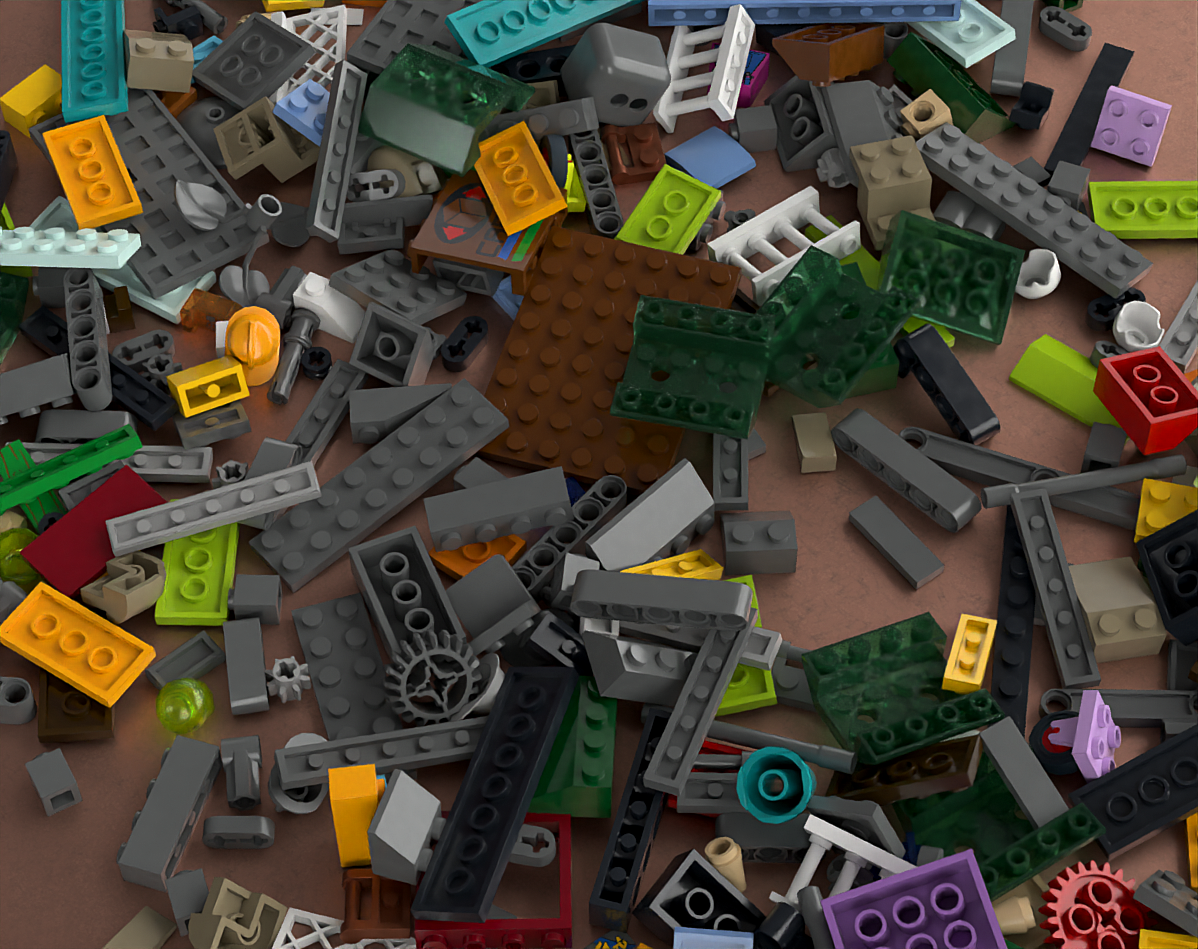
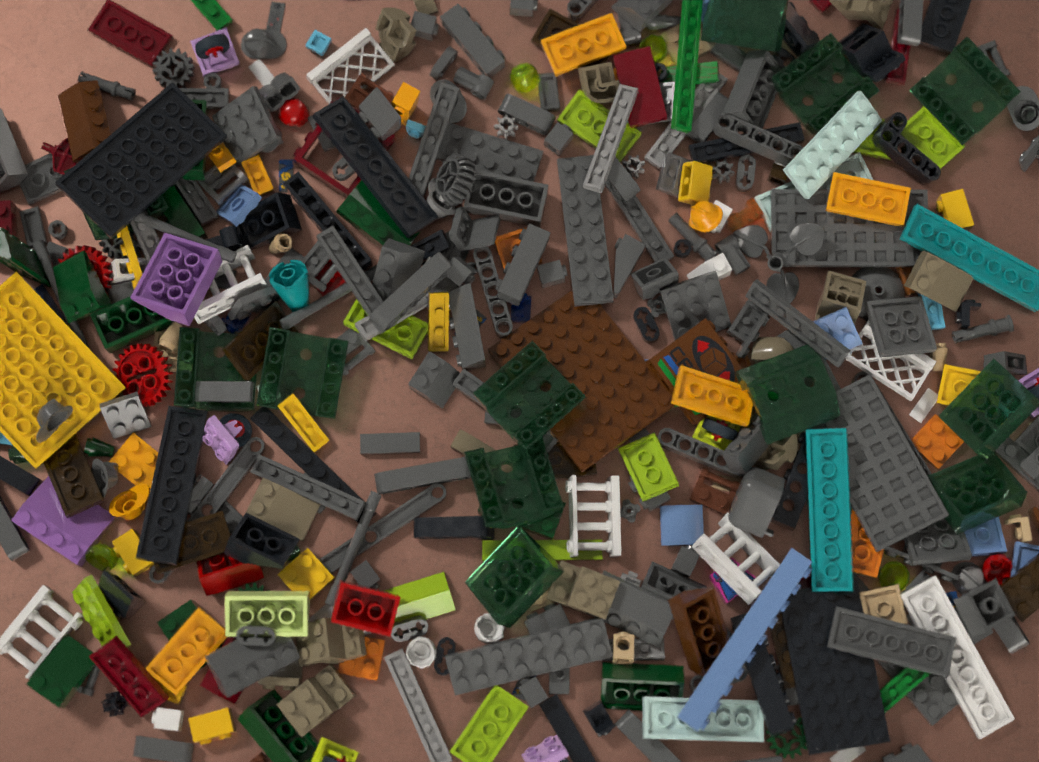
camera: 125 degrees right, 25 degrees up
dark grey beam [346,169,406,202] -> none

